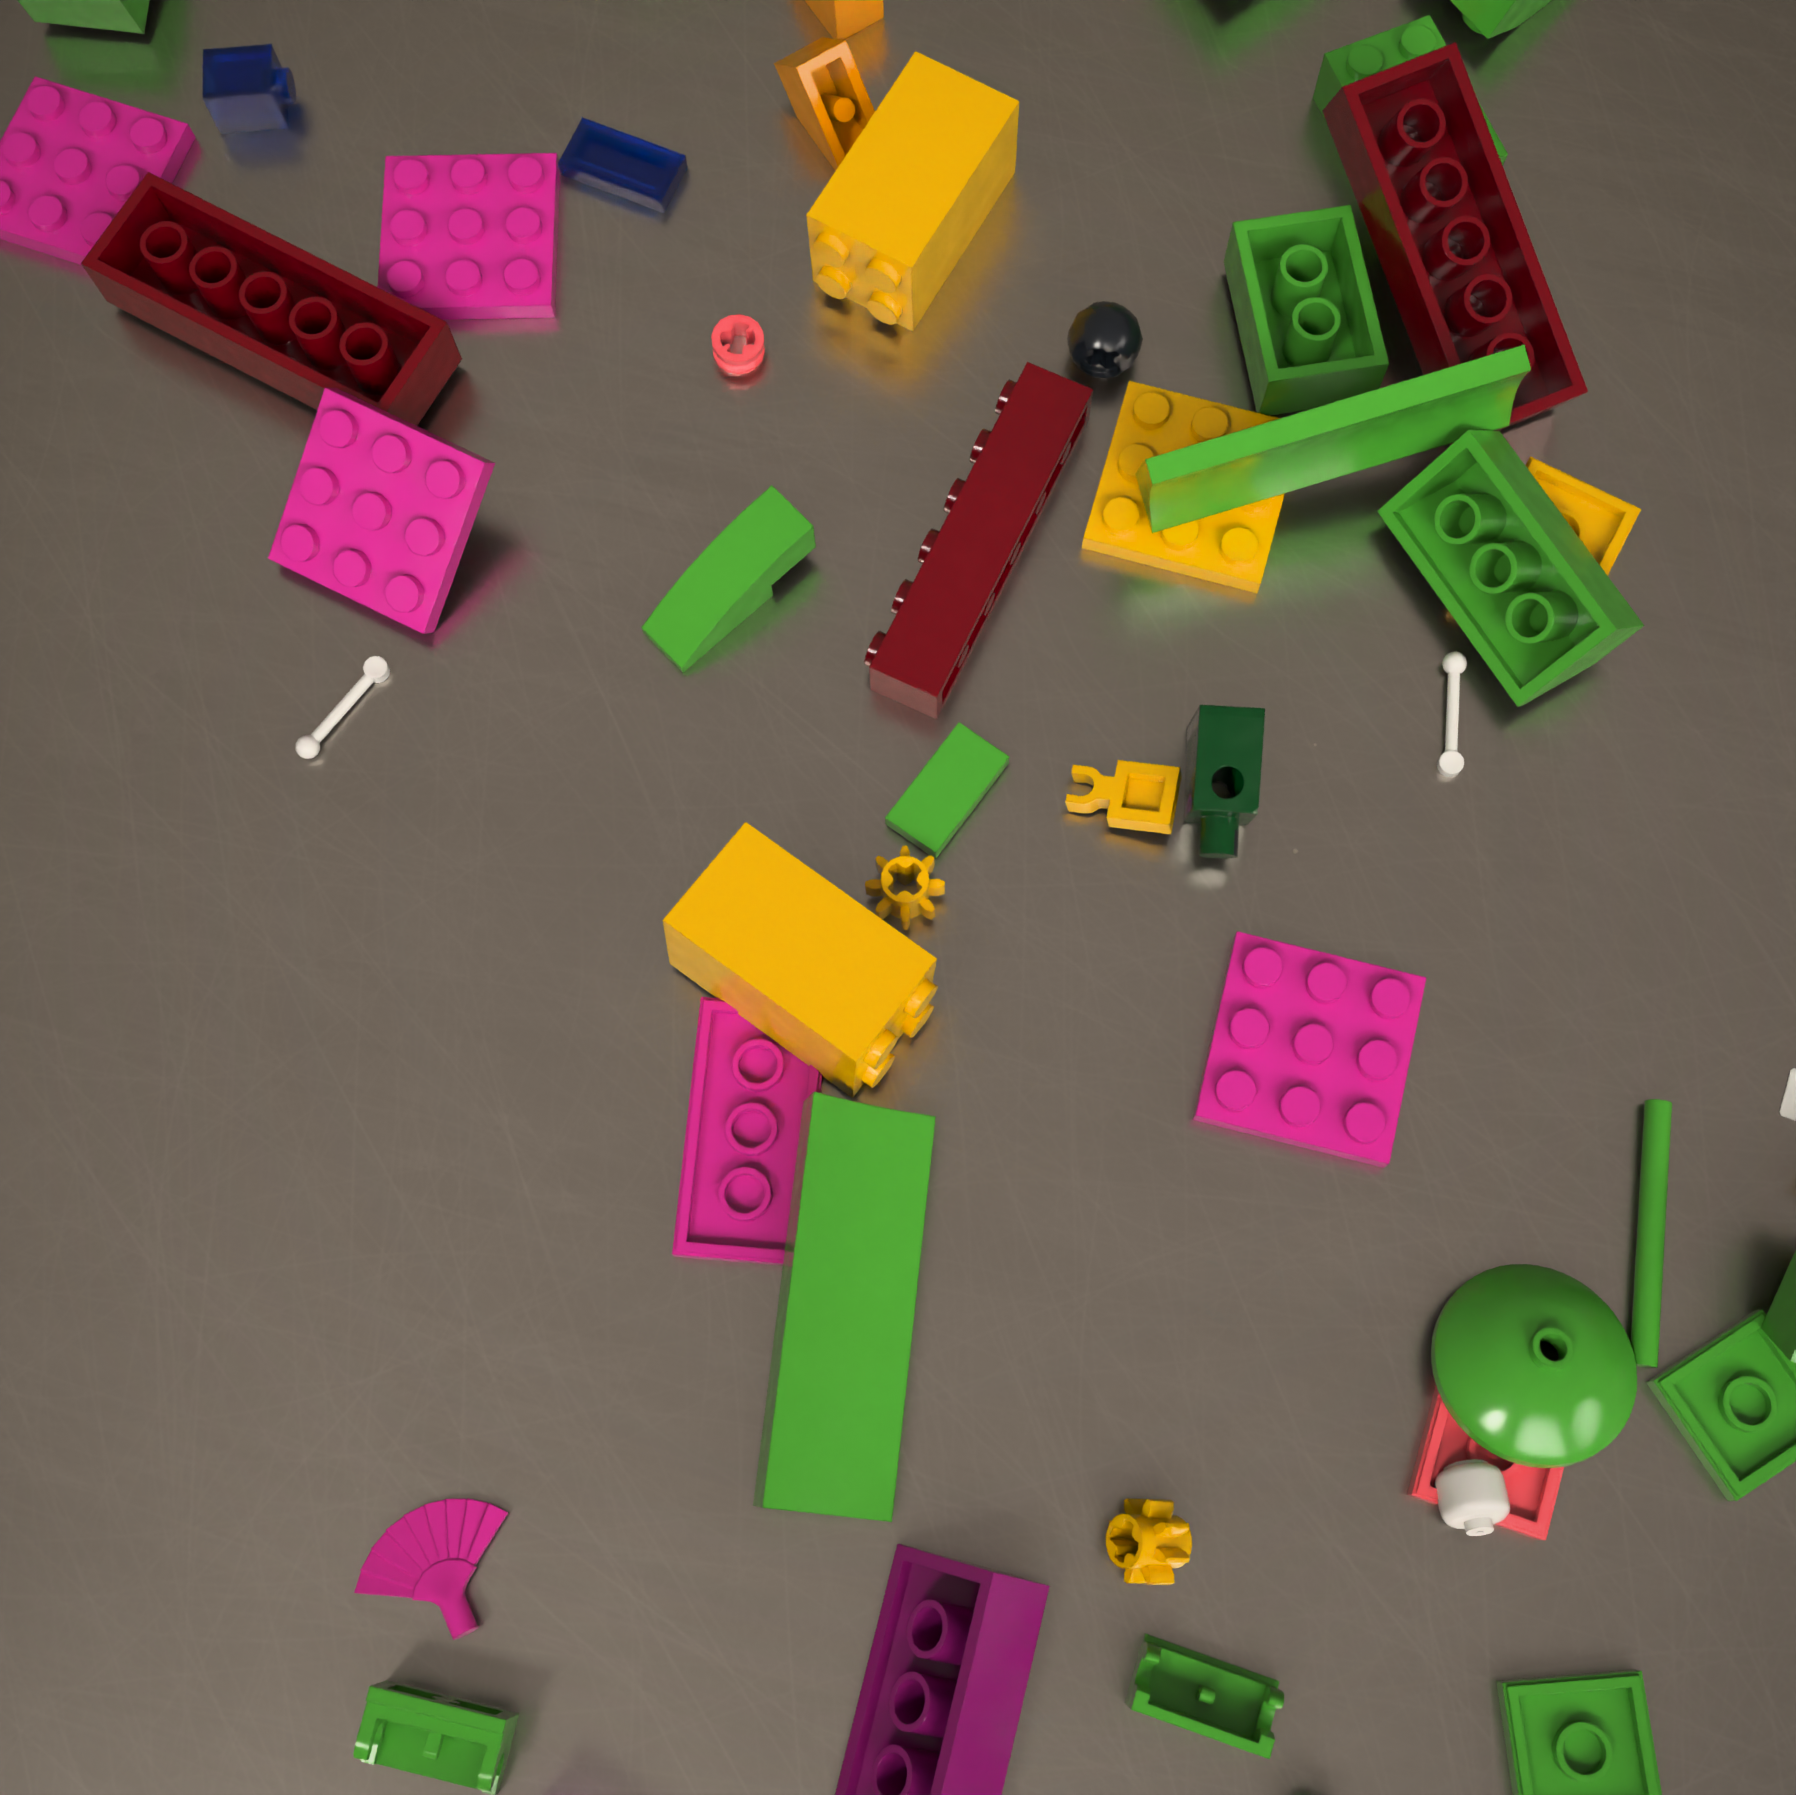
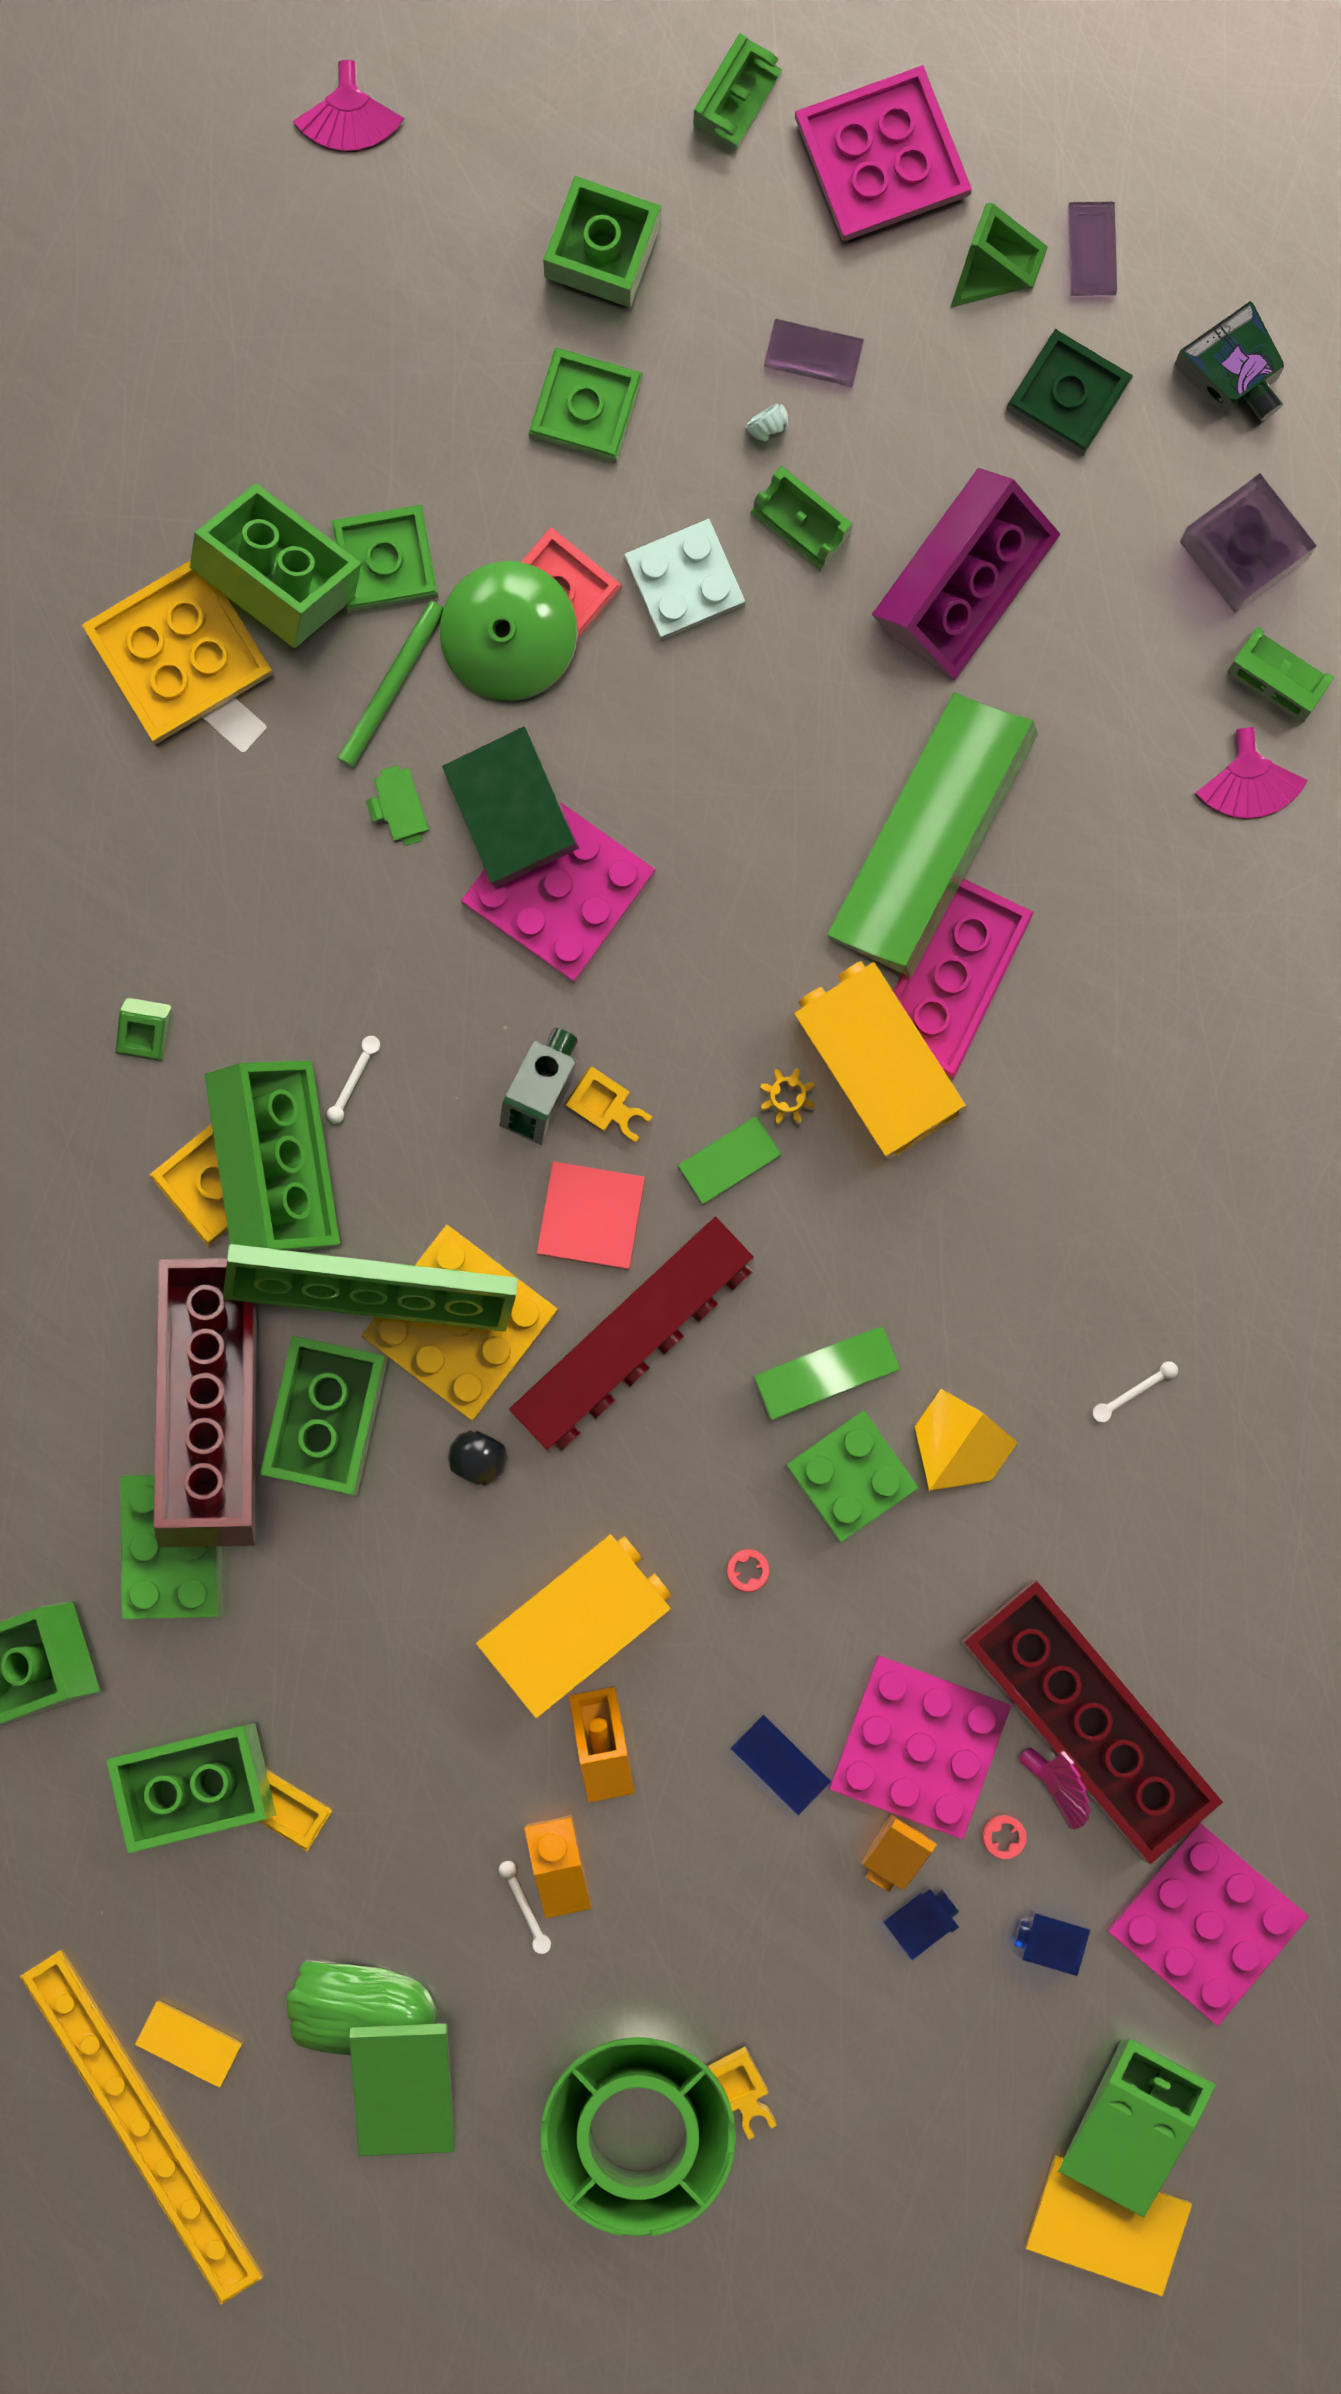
camera: 165 degrees left, 10 degrees up
dark pink plate [268,388,495,634] -> none
yellow gear [1106,1498,1192,1585] -> none
white piece [1434,1459,1510,1536] -> none
none -> bright green slope [115,998,171,1060]
none -> bright green piece [366,765,429,846]
none -> dark green tile [442,726,579,888]
none -> coral tile [537,1161,645,1270]
none -> light aqua plate [625,519,746,641]
none -> bright green brick [785,1410,919,1543]
none -> light orange slope [861,1814,937,1892]
none -> clear blue bracket [882,1886,959,1960]
none -> yellow slope [914,1389,1018,1491]
none -> coral bush [982,1815,1027,1859]
none -> dark pink hand [1020,1748,1091,1830]

